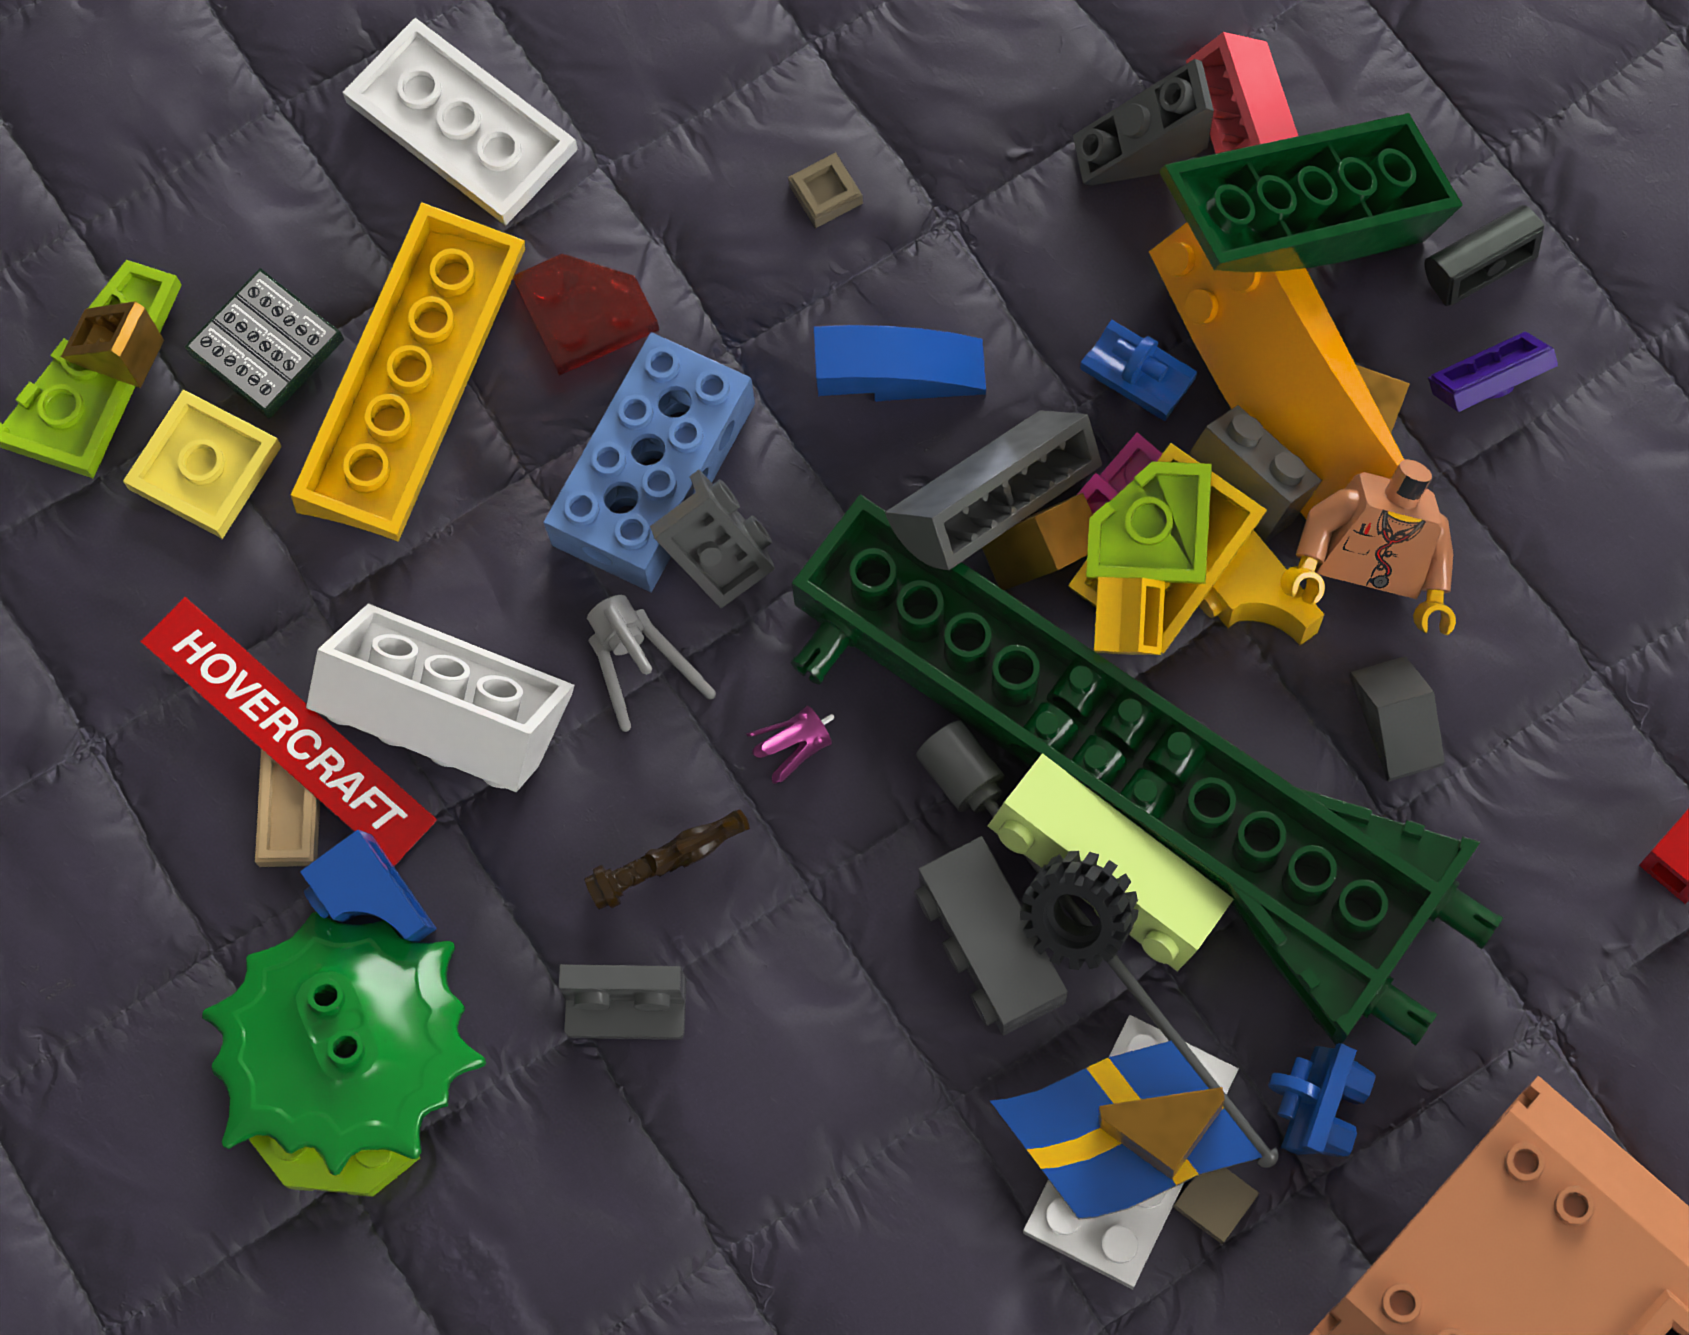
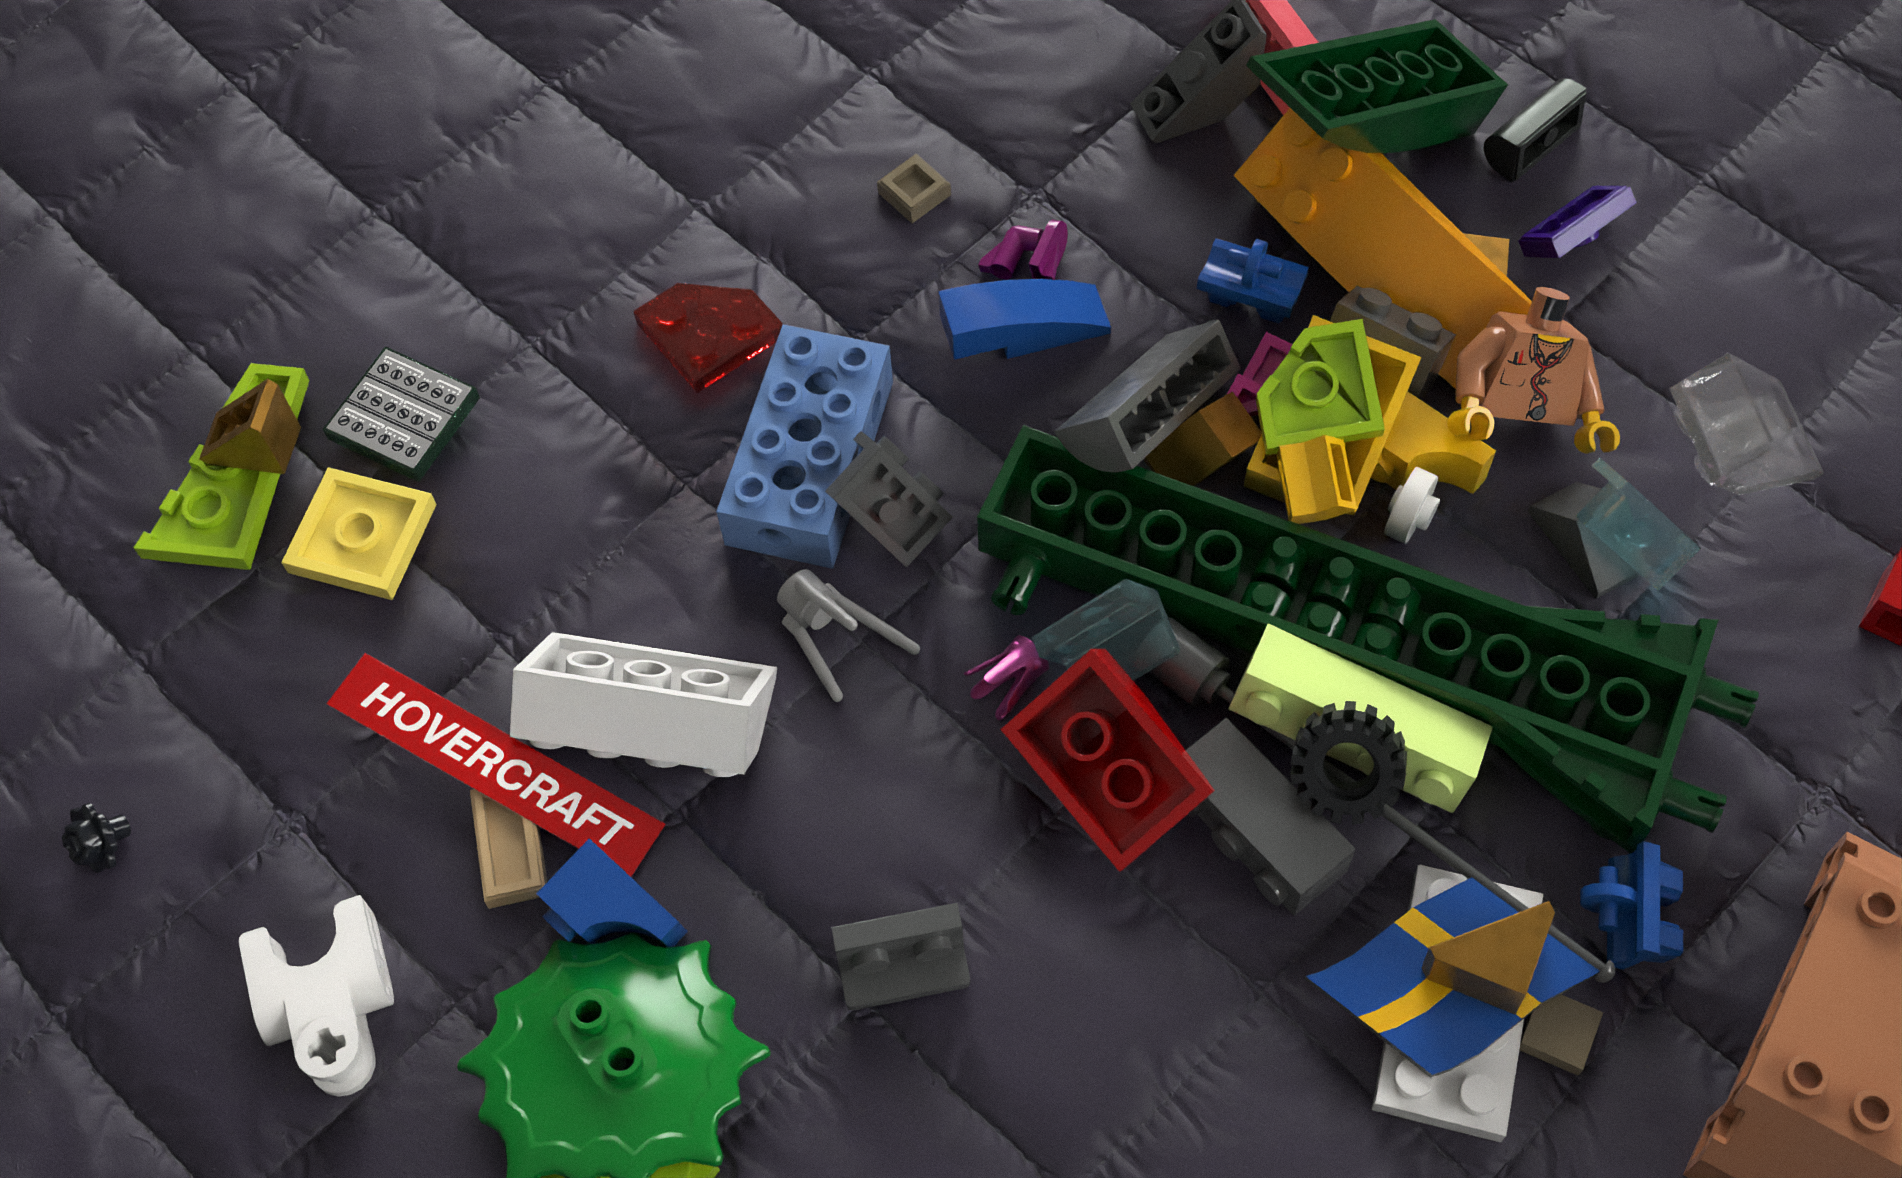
camera: 15 degrees left, 10 degrees down
yellow arch [291,202,525,542] -> none
white plate [342,18,578,226] -> none
dark brown piece [584,809,750,910] -> none
none -> white piece [239,895,394,1097]
none -> magenta piece [978,219,1068,280]
none -> red slope [1000,649,1215,872]
none -> clear light blue panel [1032,579,1180,681]
none -> white wheel [1384,467,1440,544]
none -> clear light blue panel [1576,457,1701,591]
none -> clear slope [1669,353,1824,495]

